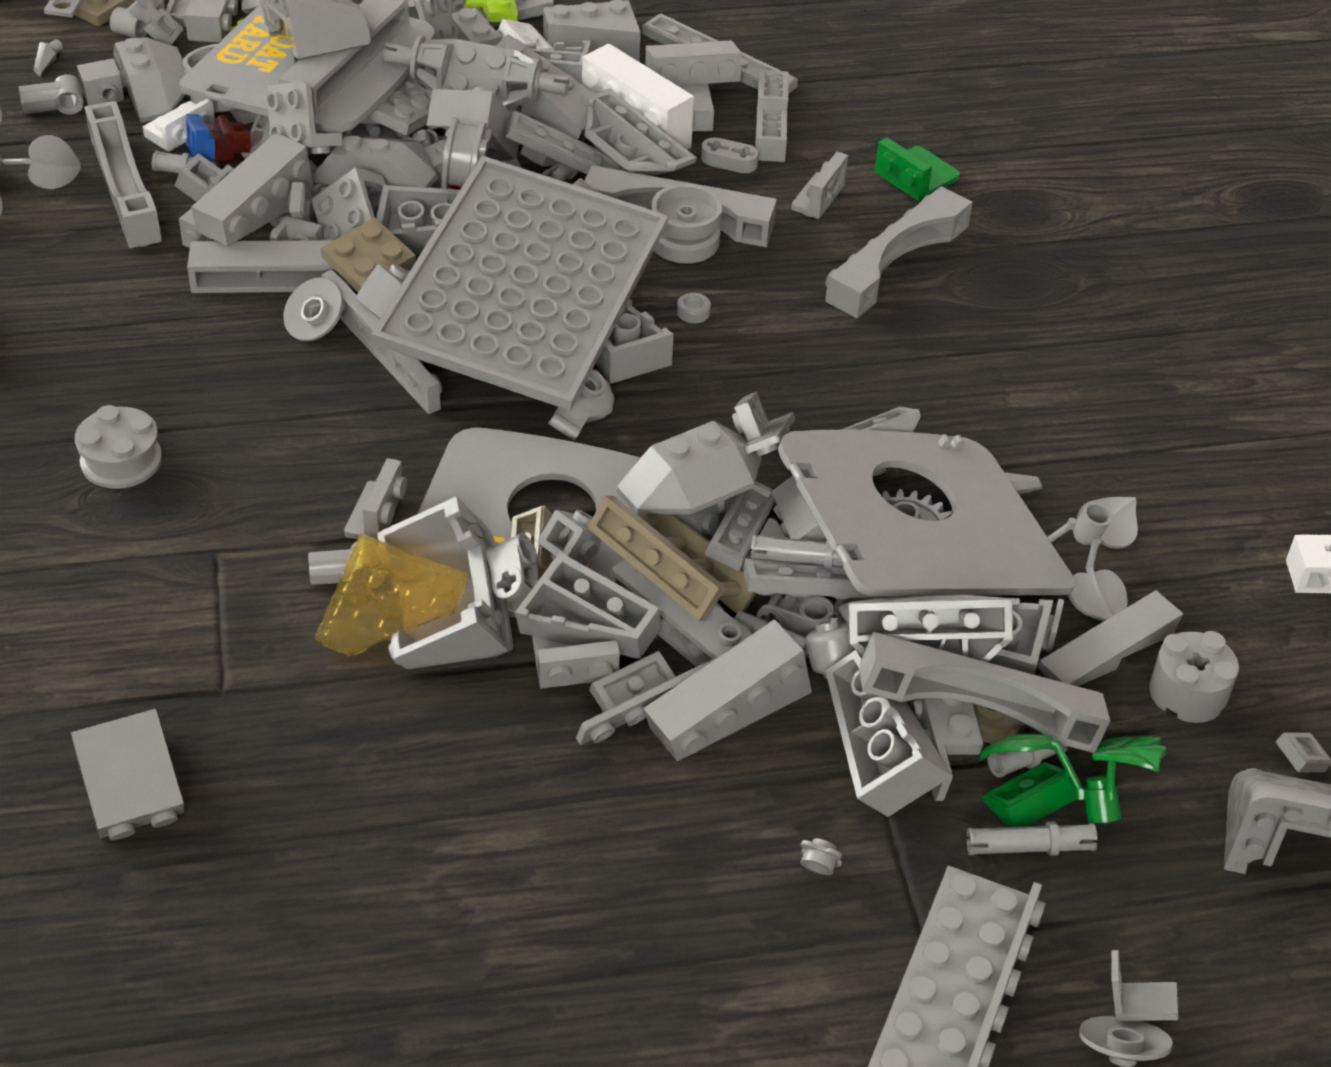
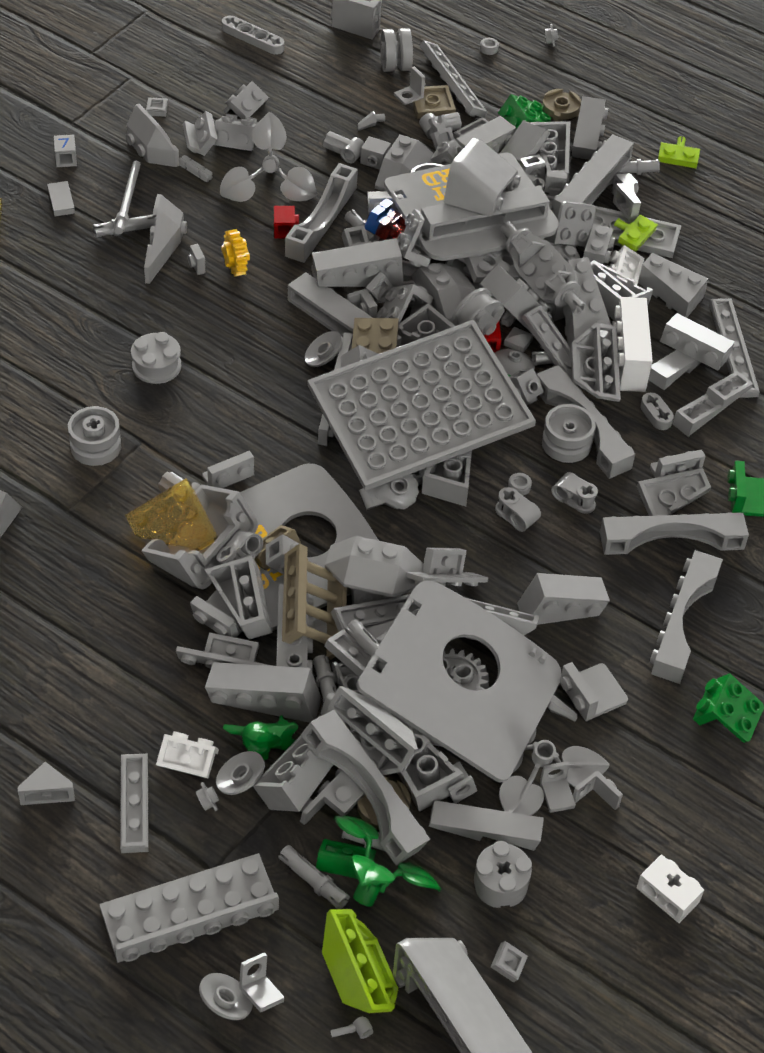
camera: 45 degrees right, 5 degrees up
none -> light grey slope [18,762,75,805]
none -> light grey wheel [68,406,121,466]
none -> light grey tile [120,753,149,853]
none -> white bracket [156,731,219,779]
none -> light grey plate [188,244,206,275]
none -> light grey dish [216,751,265,795]
none -> yellow gear [221,229,250,277]
none -> green animal [223,715,298,761]
none -> red brick [274,206,299,238]
none -> lime wedge [322,909,398,1013]
none -> light grey hand [331,1016,373,1039]
none -> light grey brick [430,139,463,165]
none -> light grey piece [495,487,541,532]
none -> light grey wedge [517,573,610,625]
none -> light grey bracket [540,761,576,813]
none -> light grey piece [551,472,598,514]
none -> light grey bracket [560,662,628,721]
none -> light grey bracket [573,770,623,810]
none -> light grey wing [637,468,711,516]
none -> light grey arch [649,550,723,684]
none -> green bracket [693,673,764,743]

